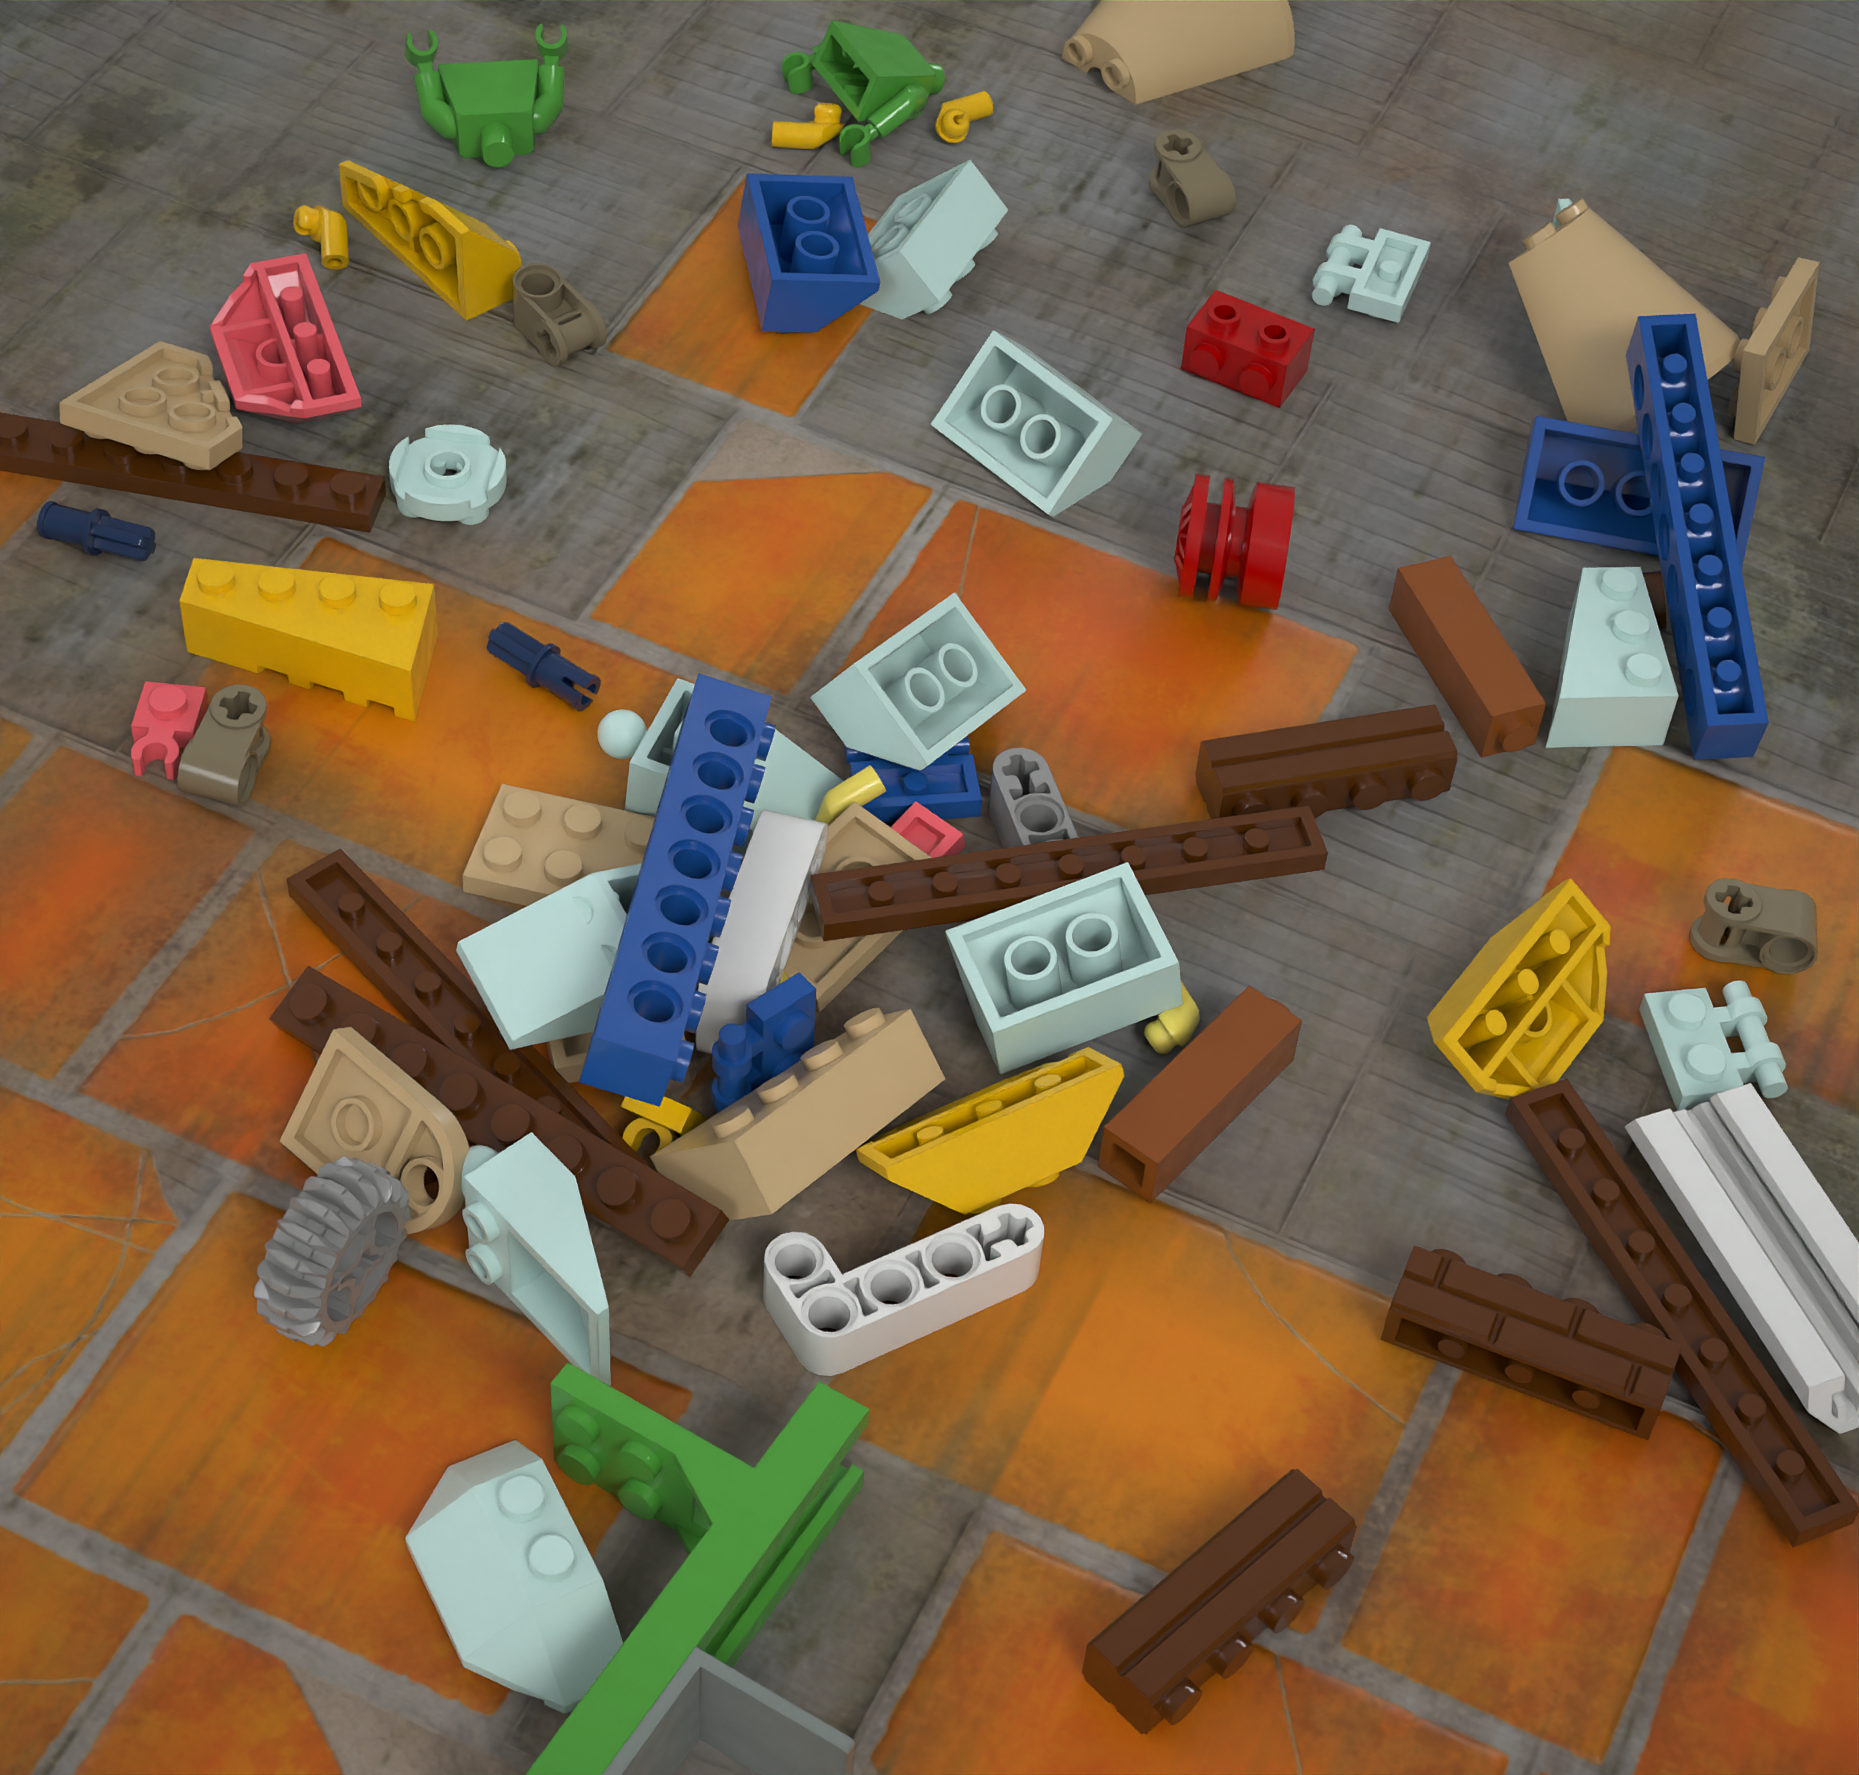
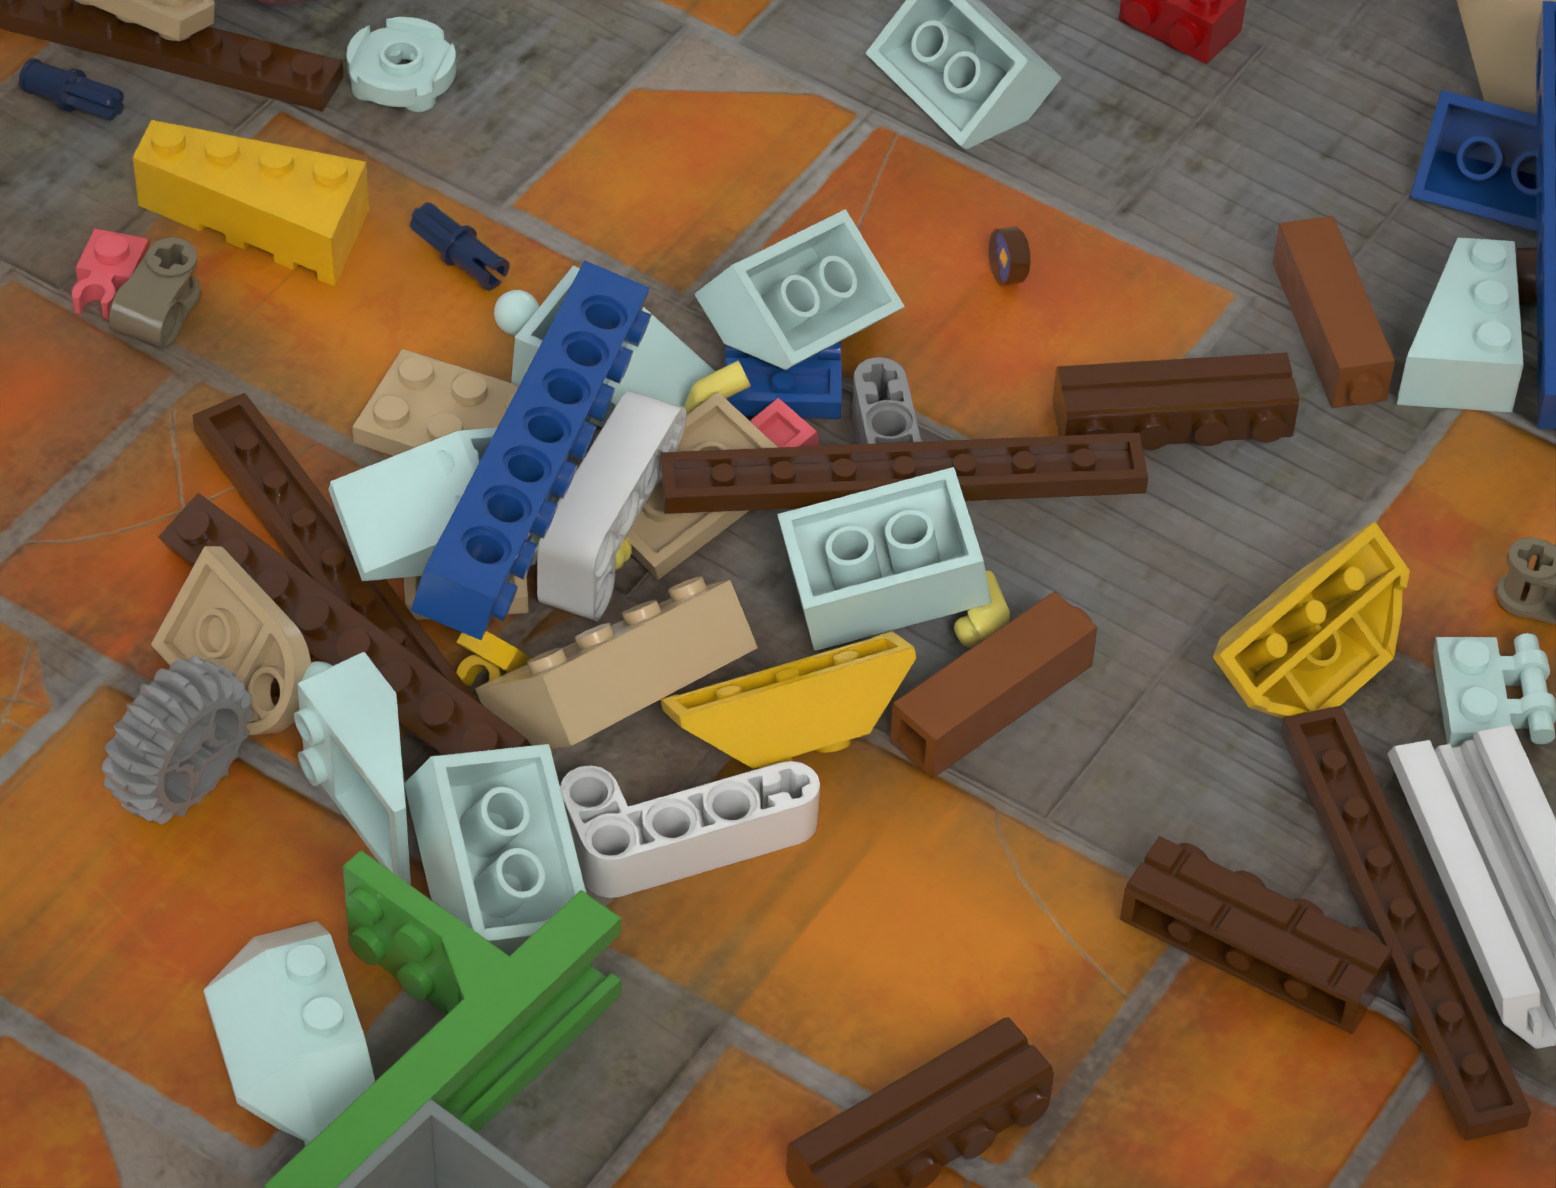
camera: 10 degrees right, 0 degrees up
blue plate [711,972,816,1113] -> none
red wheel [1174,474,1295,610] -> none
none -> light aqua slope [404,744,586,956]
none -> reddish brown tile [989,227,1031,285]

